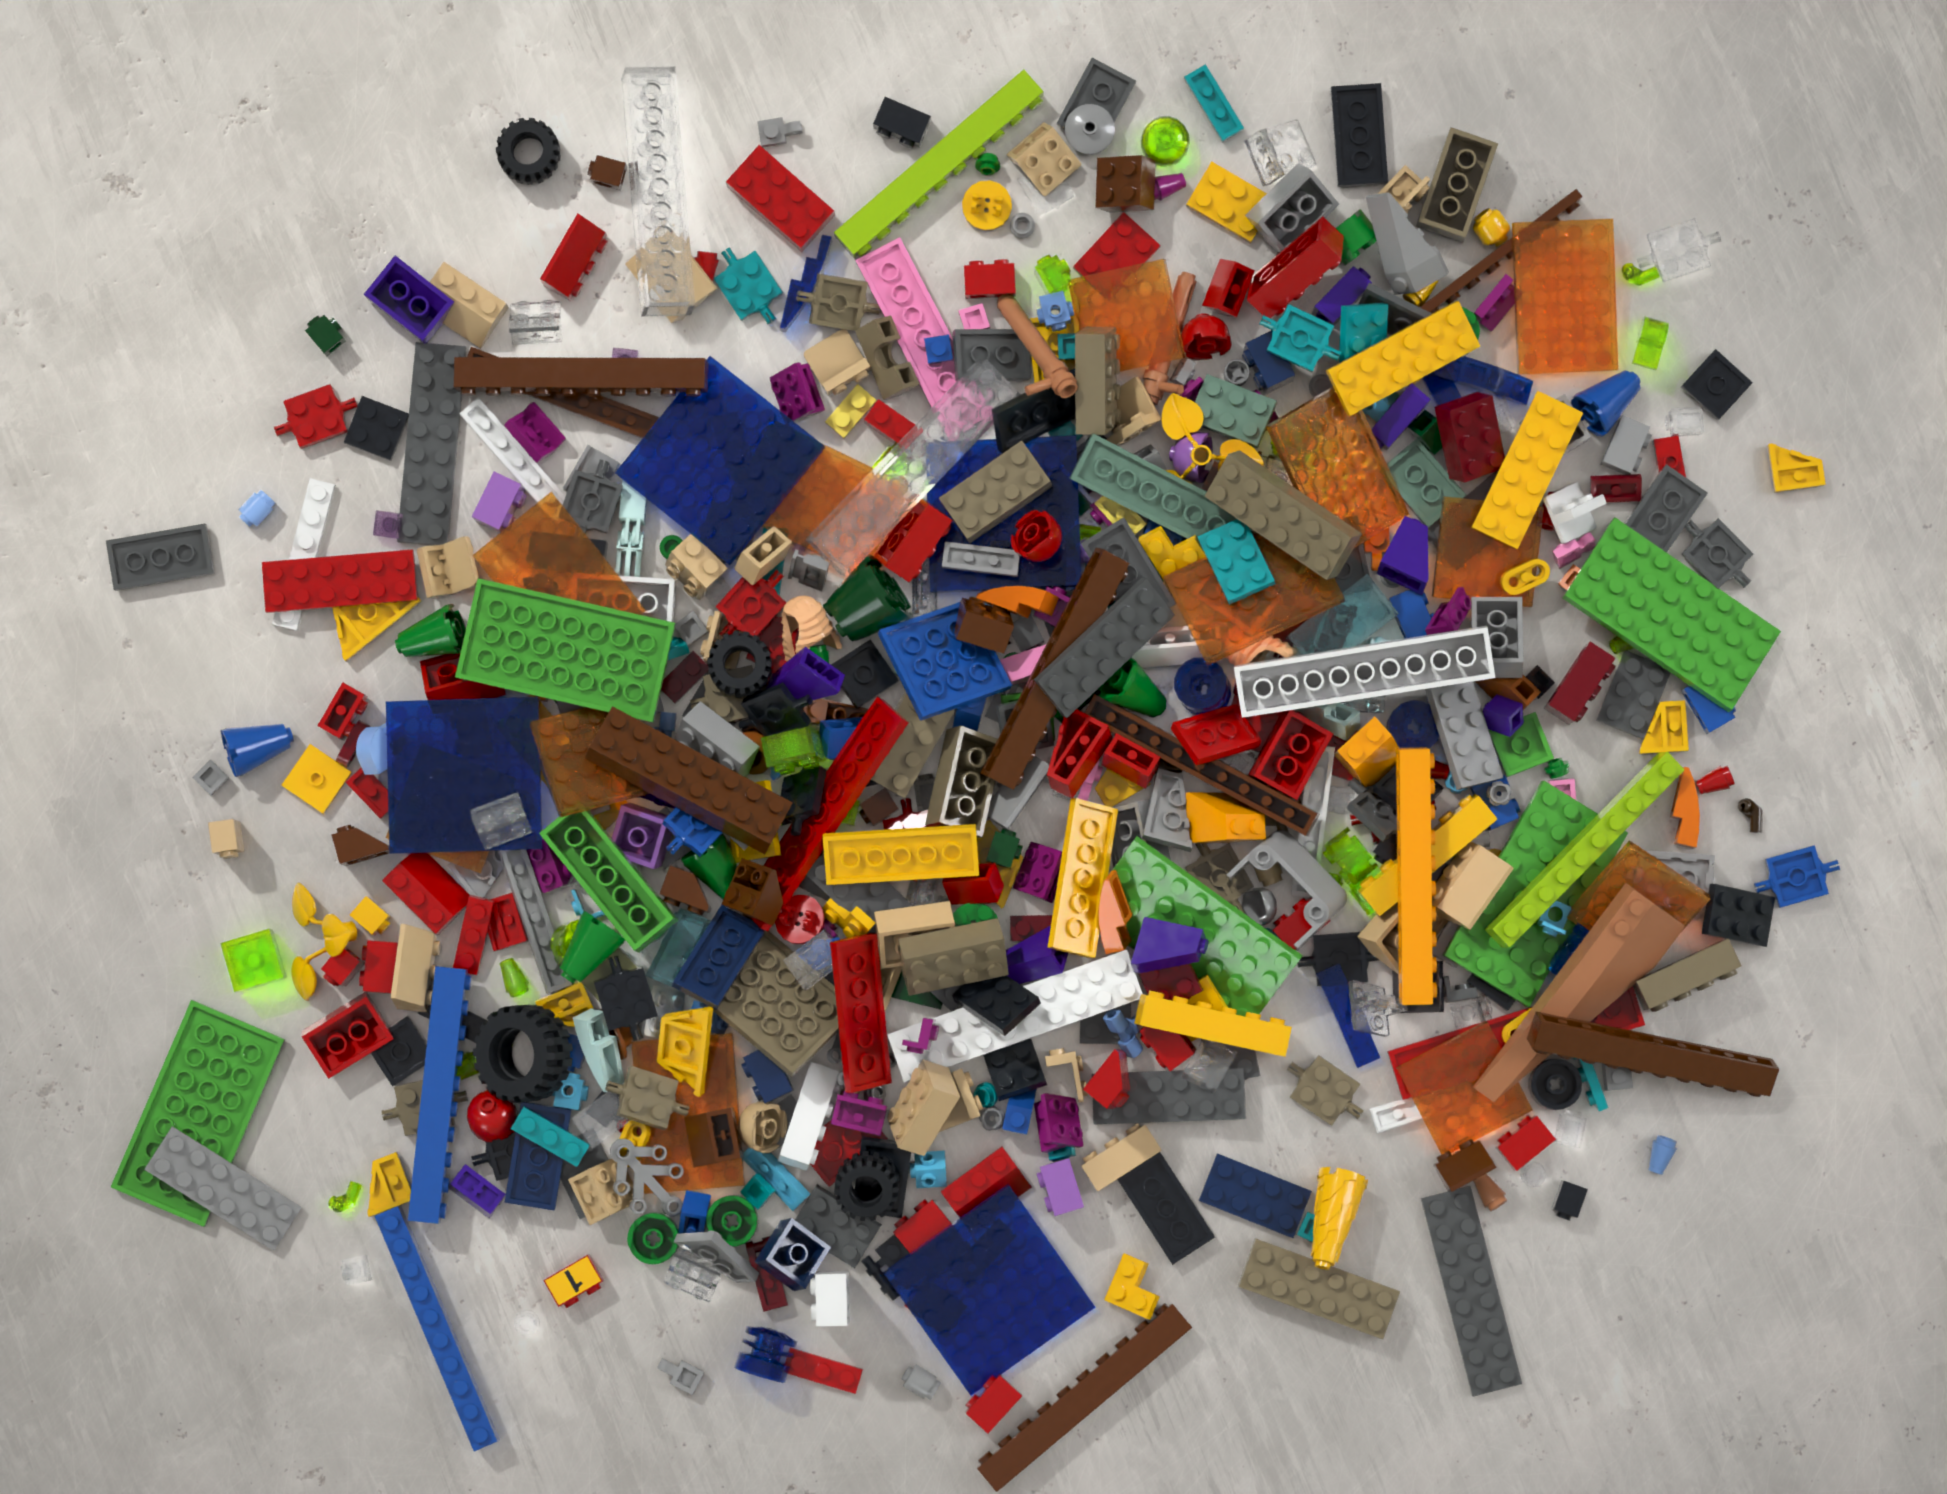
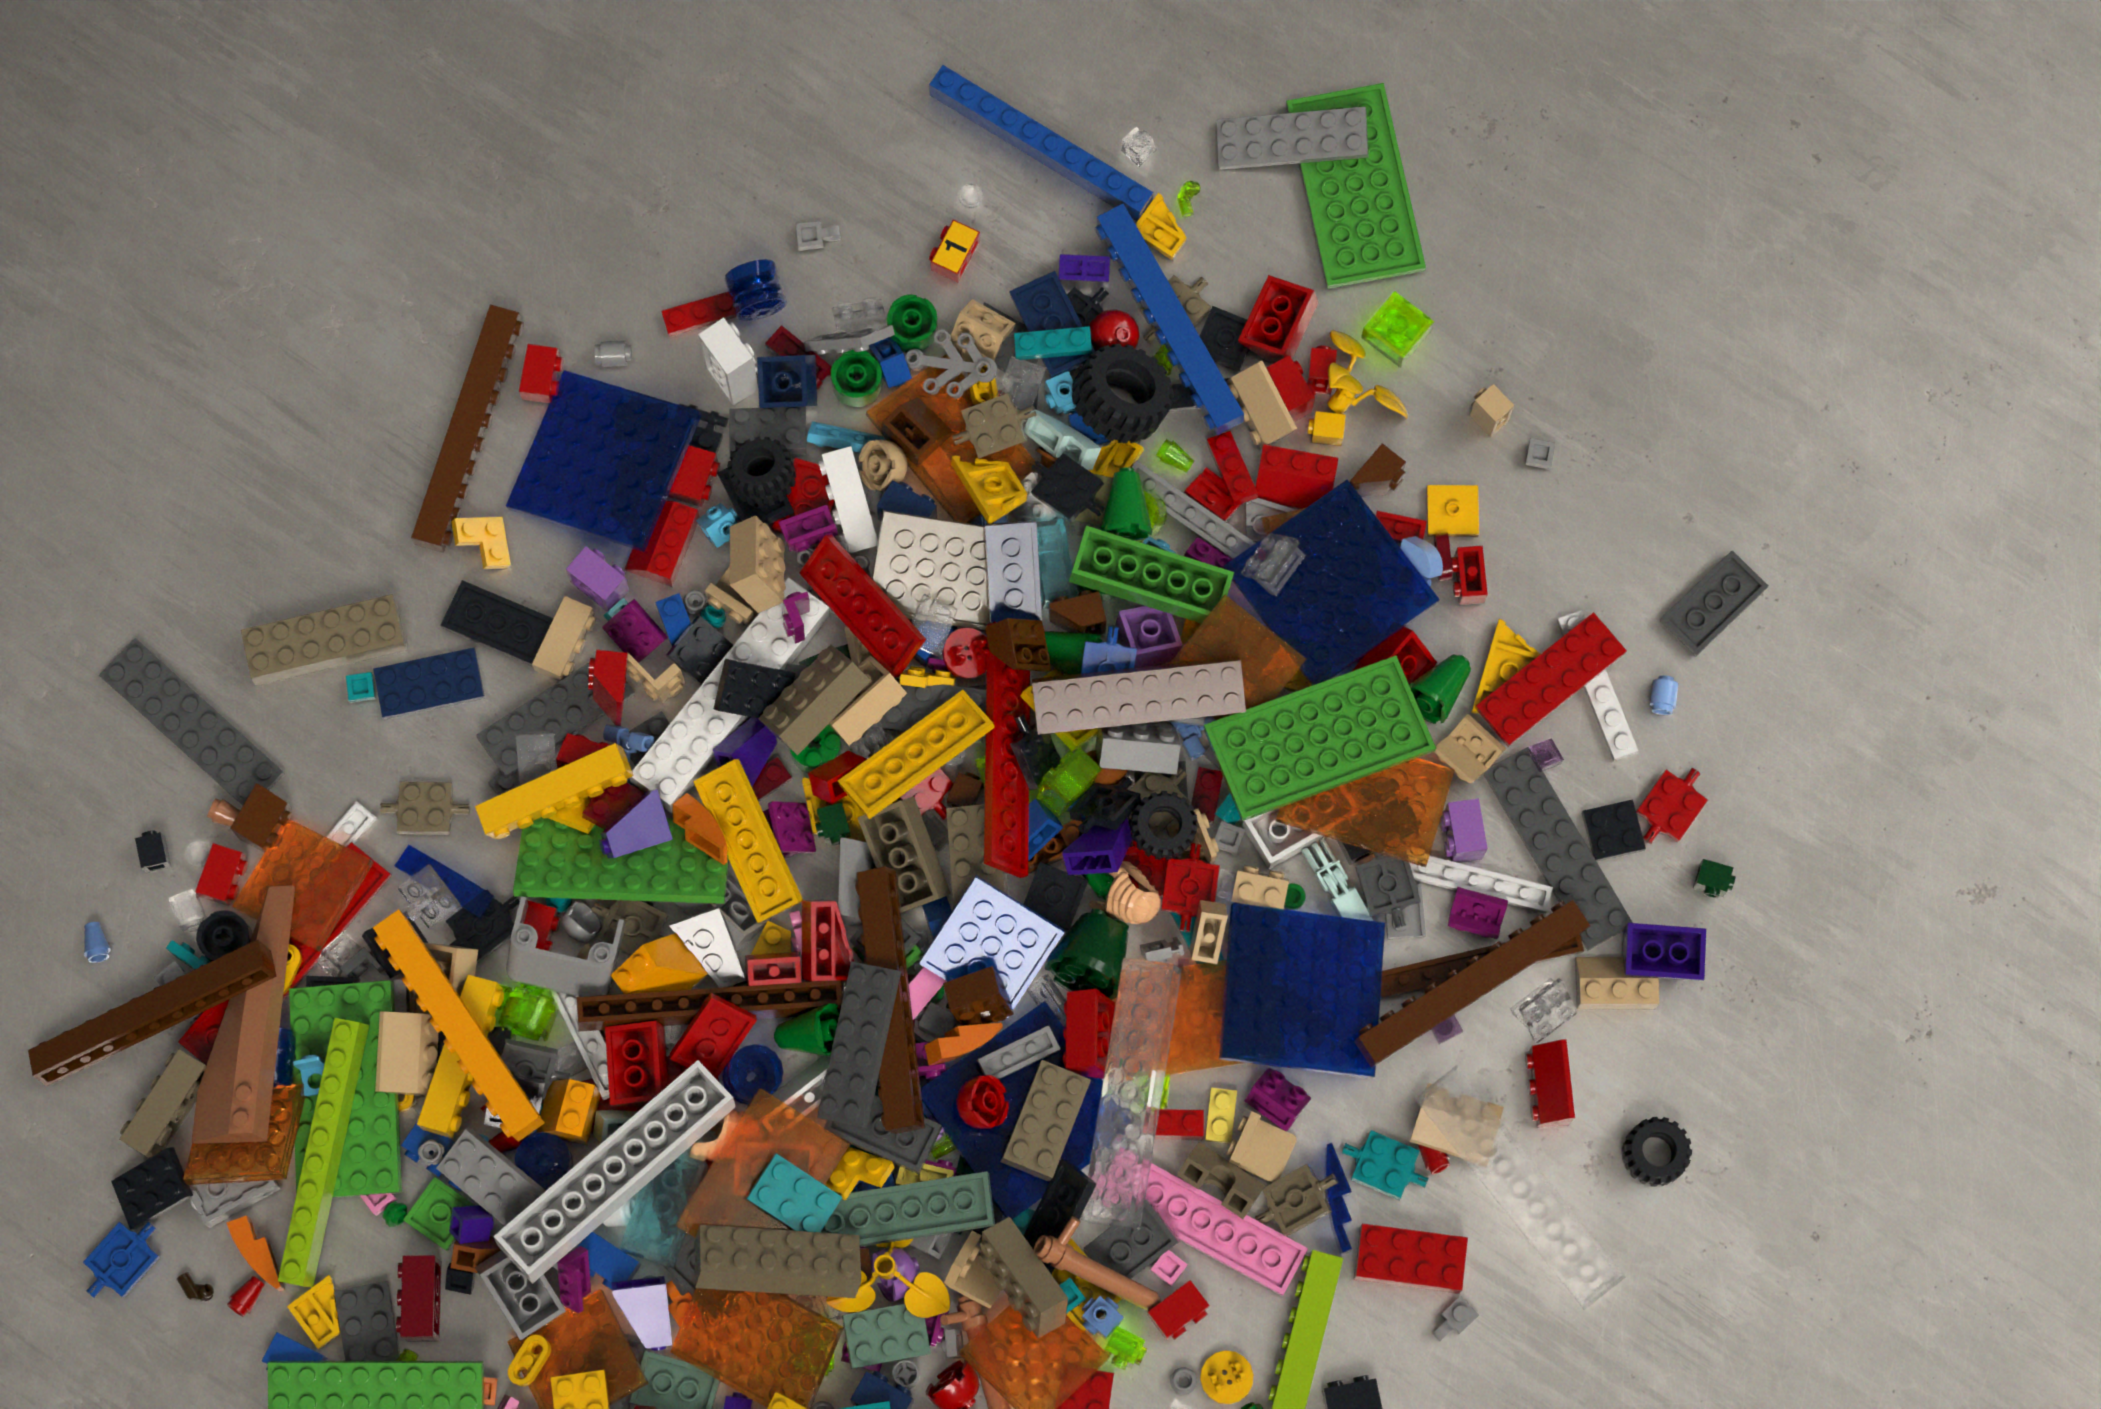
camera: 140 degrees right, 10 degrees down
blue cone [220,724,294,777] -> none
reddish brown brick [587,155,627,191] -> none
teal plate [740,1173,776,1210] -> none
blue plate [924,335,953,365] -> none
yellow cone [1311,1167,1368,1270] -> none

